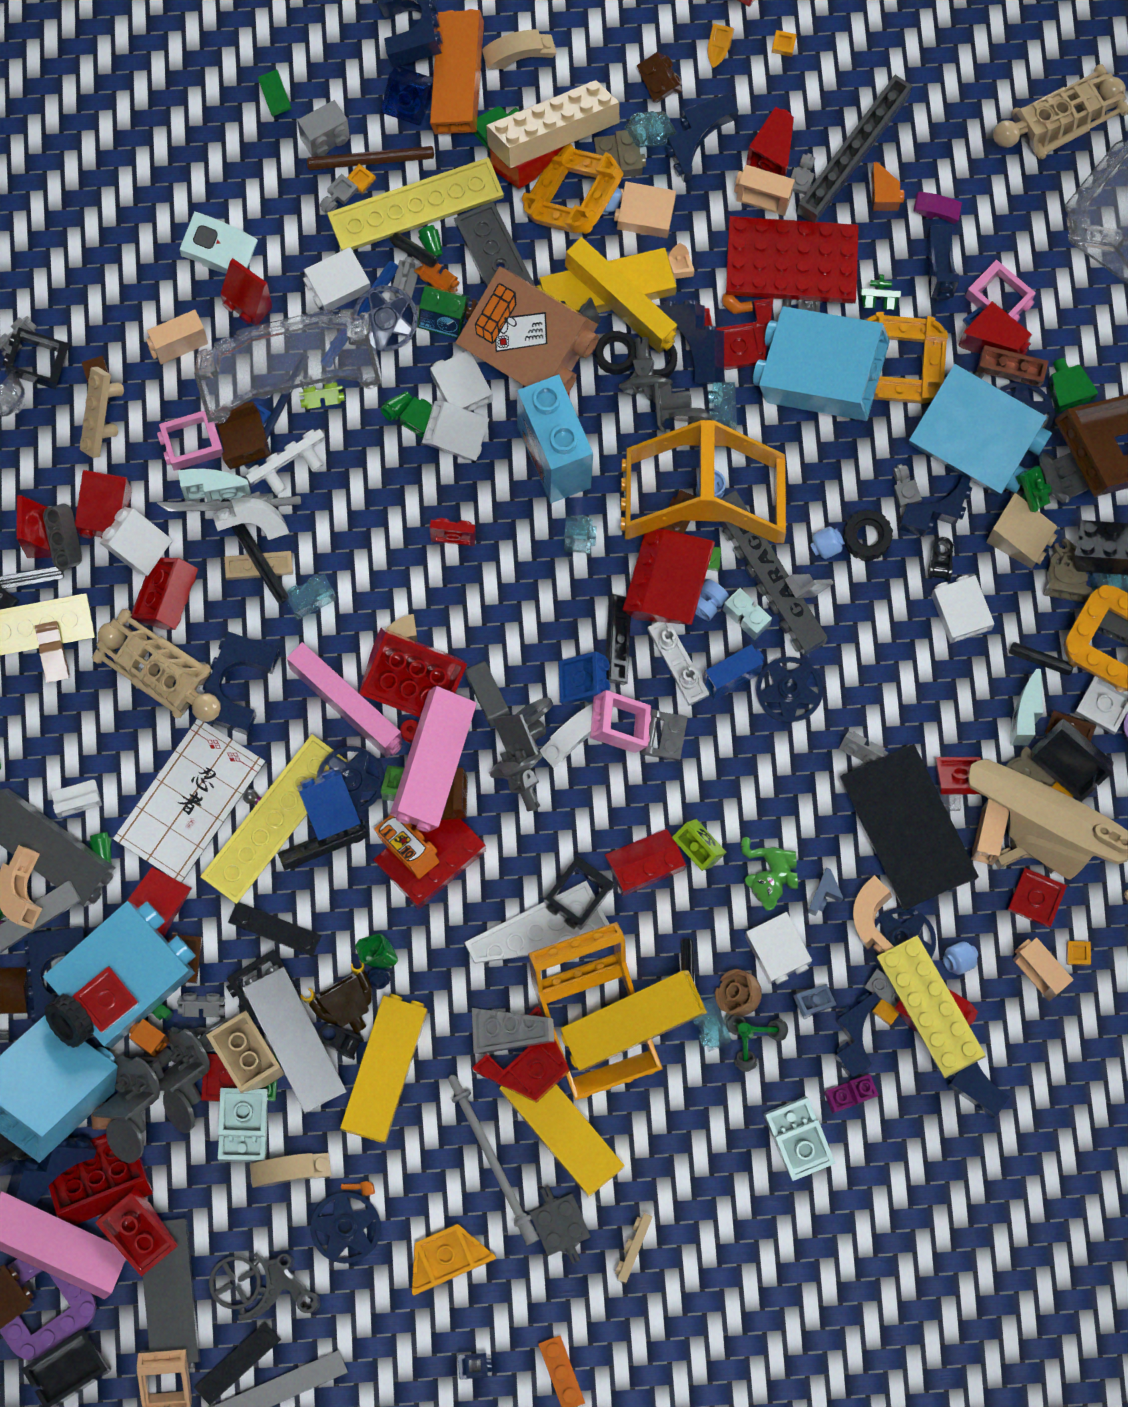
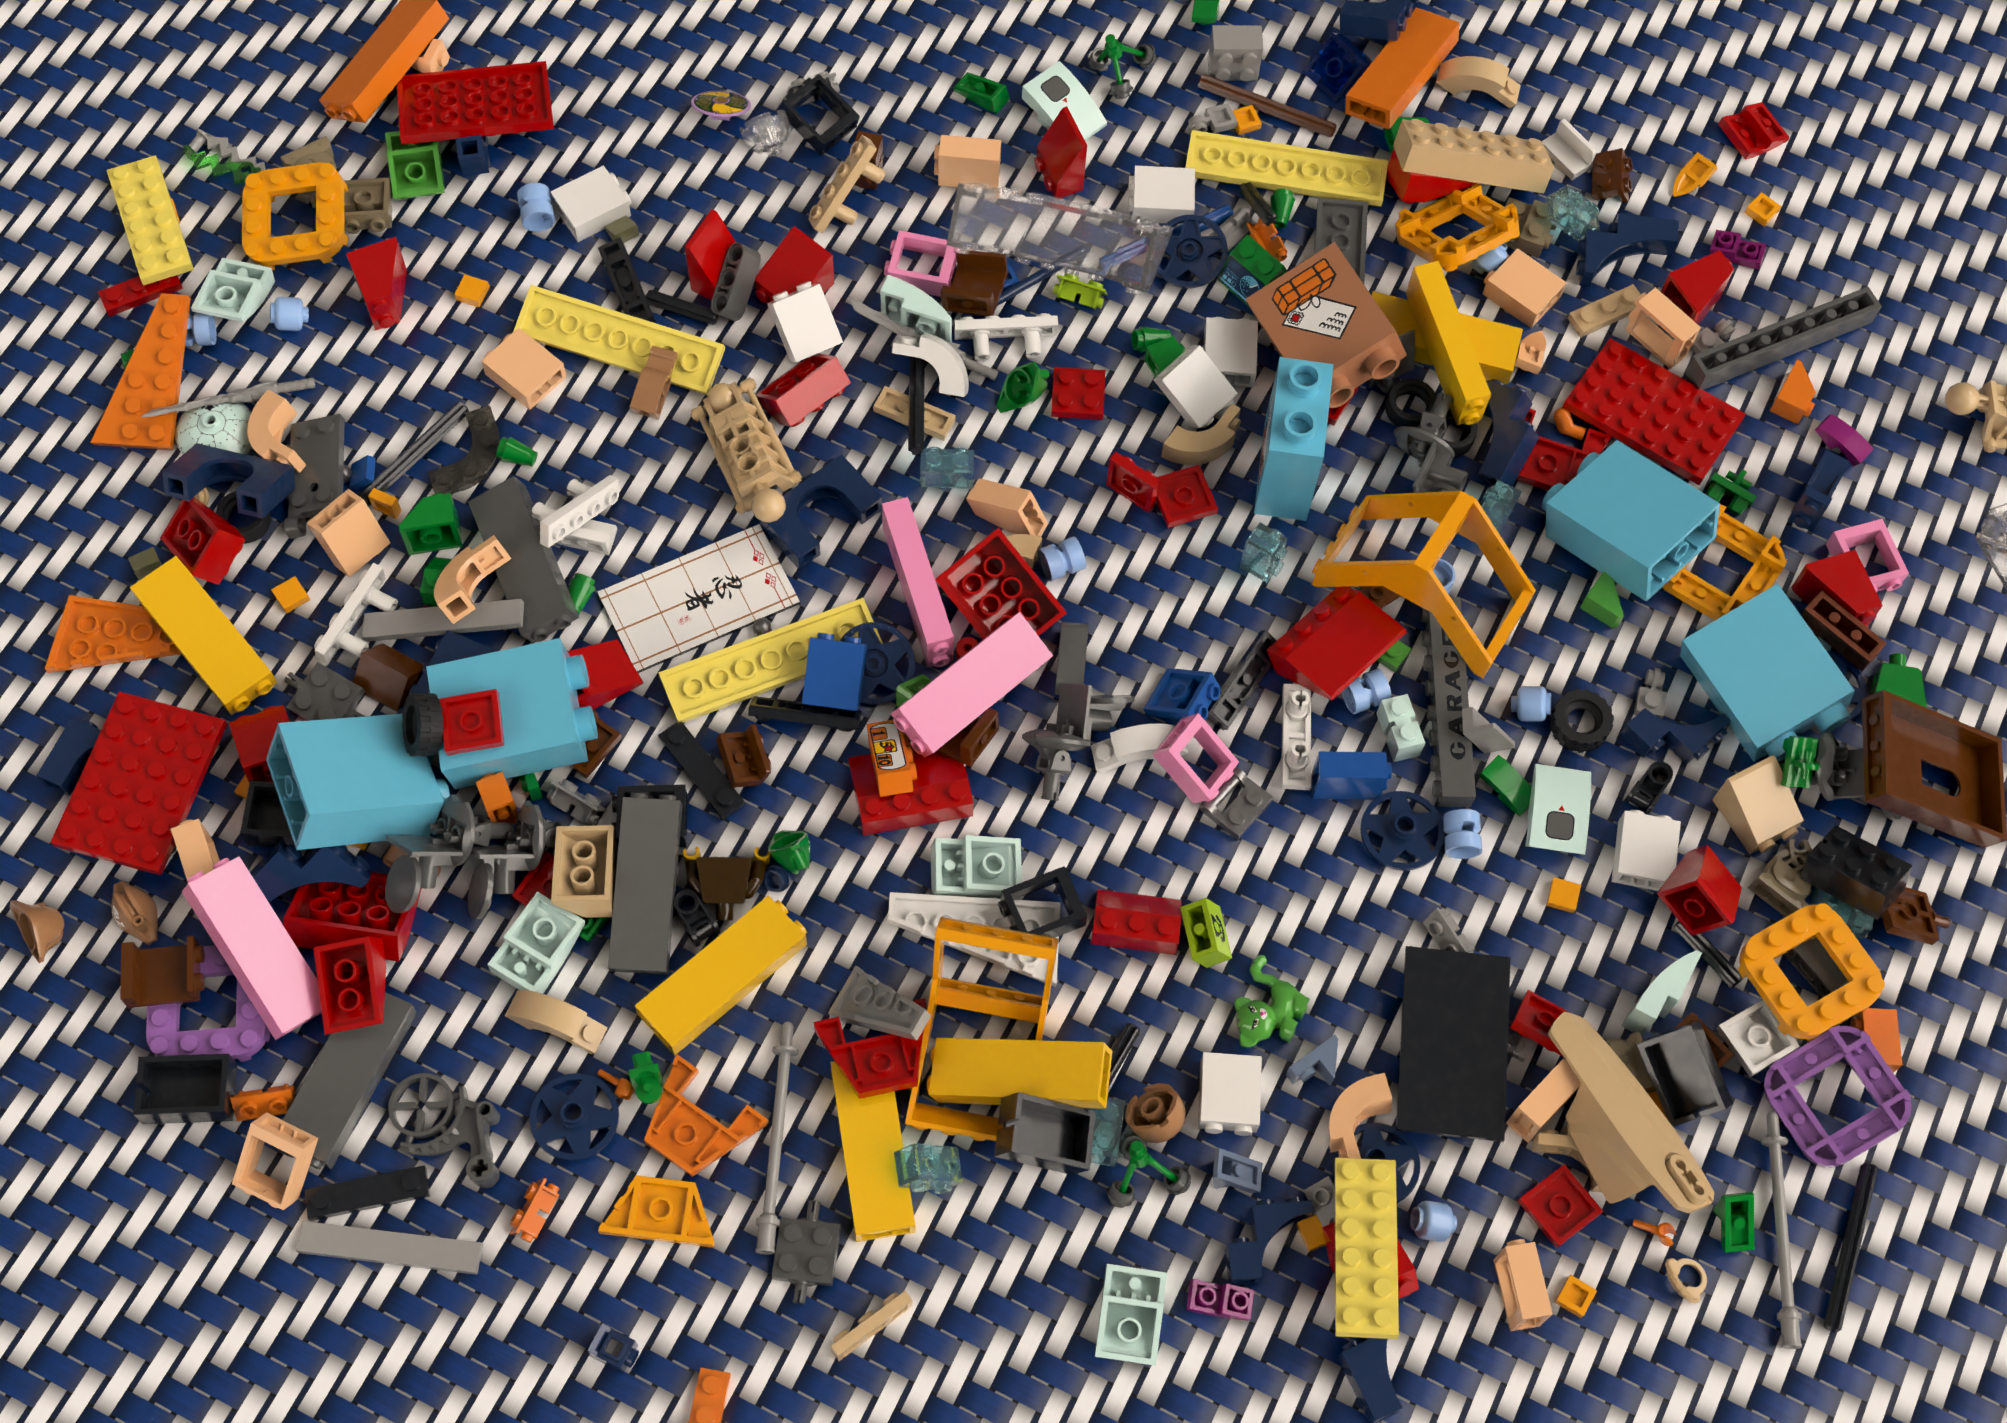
camera: 30 degrees right, 10 degrees down
none -> orange hinge [230,1083,296,1121]
none -> orange hinge [509,1178,559,1243]
none -> white plate [532,475,619,548]
none -> green hips [628,1051,664,1104]
none -> orange wing [644,1054,769,1177]
none -> reddish brown bracket [716,724,771,788]
none -> clear light blue brick [894,1144,963,1194]
none -> light aqua slope [931,835,1022,898]
none -> green slope [953,72,1009,114]
none -> light nougat slope [966,478,1048,537]
none -> black piece [994,1092,1096,1175]
none -> green hat [996,362,1049,413]
none -> light blue wheel [1038,537,1086,581]
none -> red plate [1051,367,1106,420]
none -> plant [1088,34,1156,99]
none -> red plate [1156,465,1218,528]
none -> tan arch [1161,404,1241,465]
none -> light blue wheel [1443,809,1482,859]
none -> green slope [1479,754,1532,817]
none -> light aqua slope [1525,764,1591,855]
none -> white panel [1542,119,1597,180]
none -> light orange tile [1546,877,1581,913]
none -> tan plate [1567,284,1641,338]
none -> bright green slope [1580,571,1624,628]
none -> orange hand [1632,1219,1677,1246]
none -> red slope [1657,845,1742,936]
none -> magenta slope [1710,230,1766,270]

